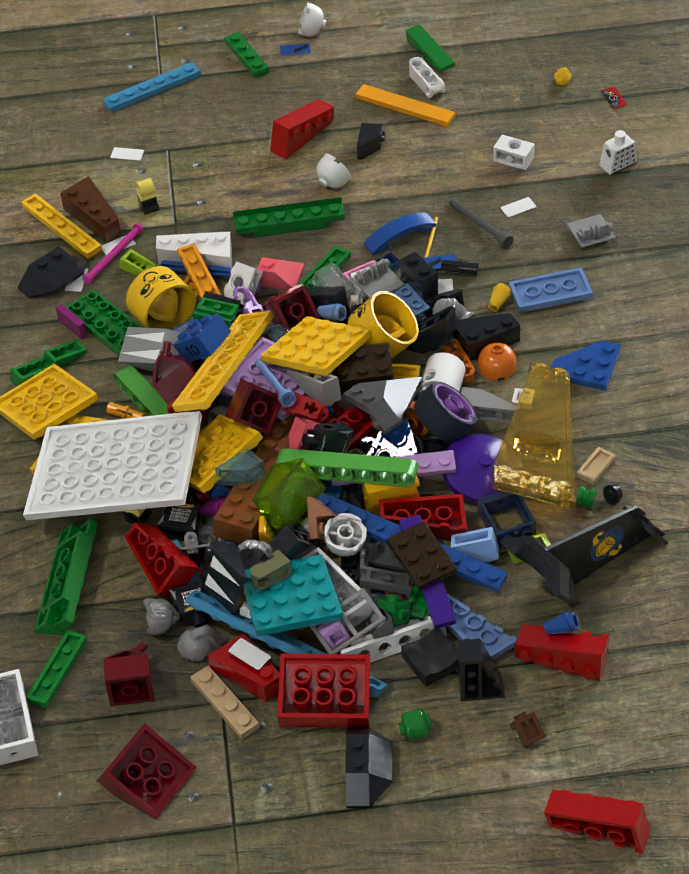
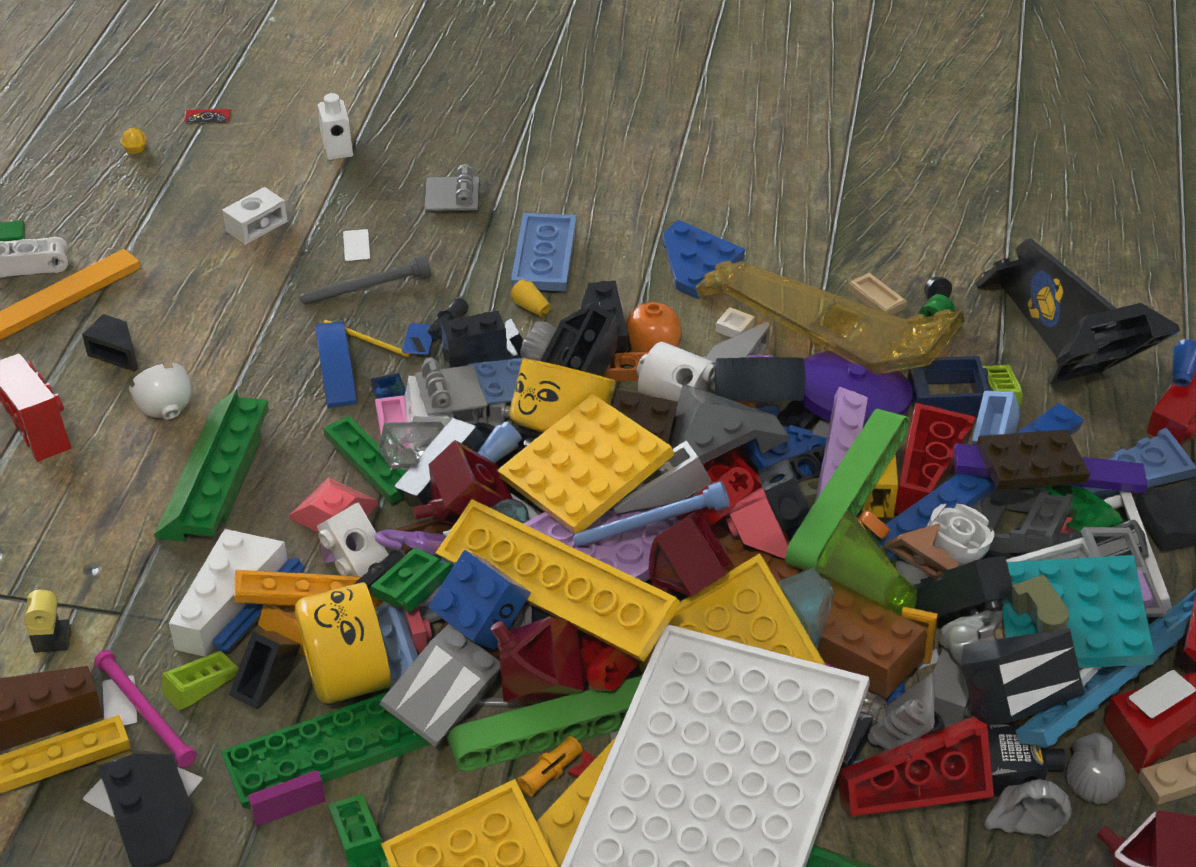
camera: 75 degrees left, 5 degrees down
none -> orange tile [857,510,890,540]

